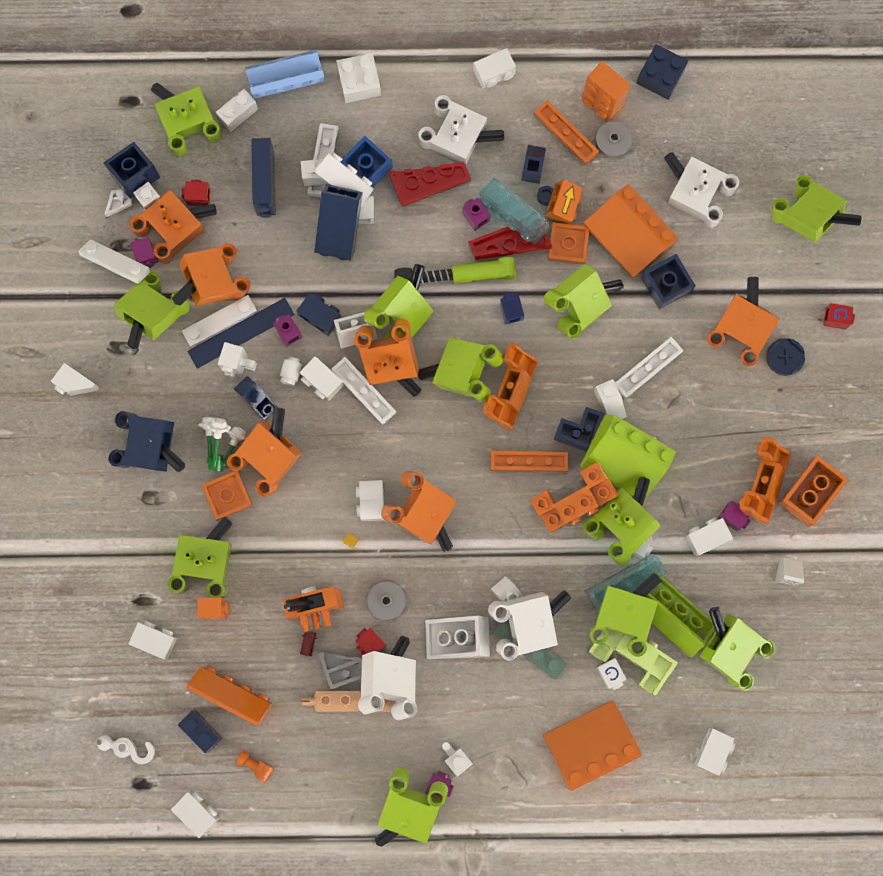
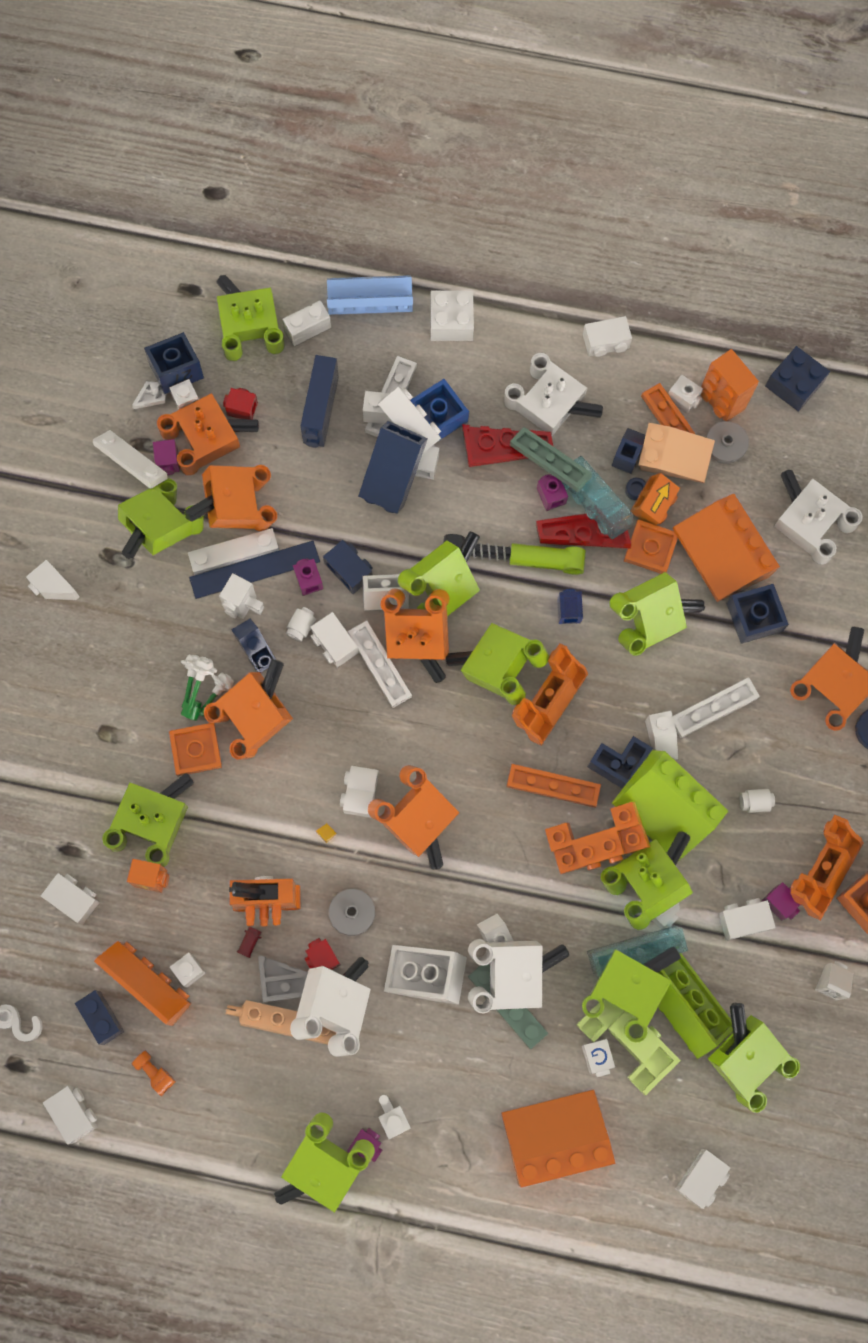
camera: 10 degrees right, 5 degrees down
dark blue piece [108,411,185,472] -> none
none -> white brick [170,952,206,988]
none -> sand green plate [510,427,592,492]
none -> light nougat slope [638,423,715,483]
none -> white brick [668,375,703,413]
none -> white brick [739,789,775,813]

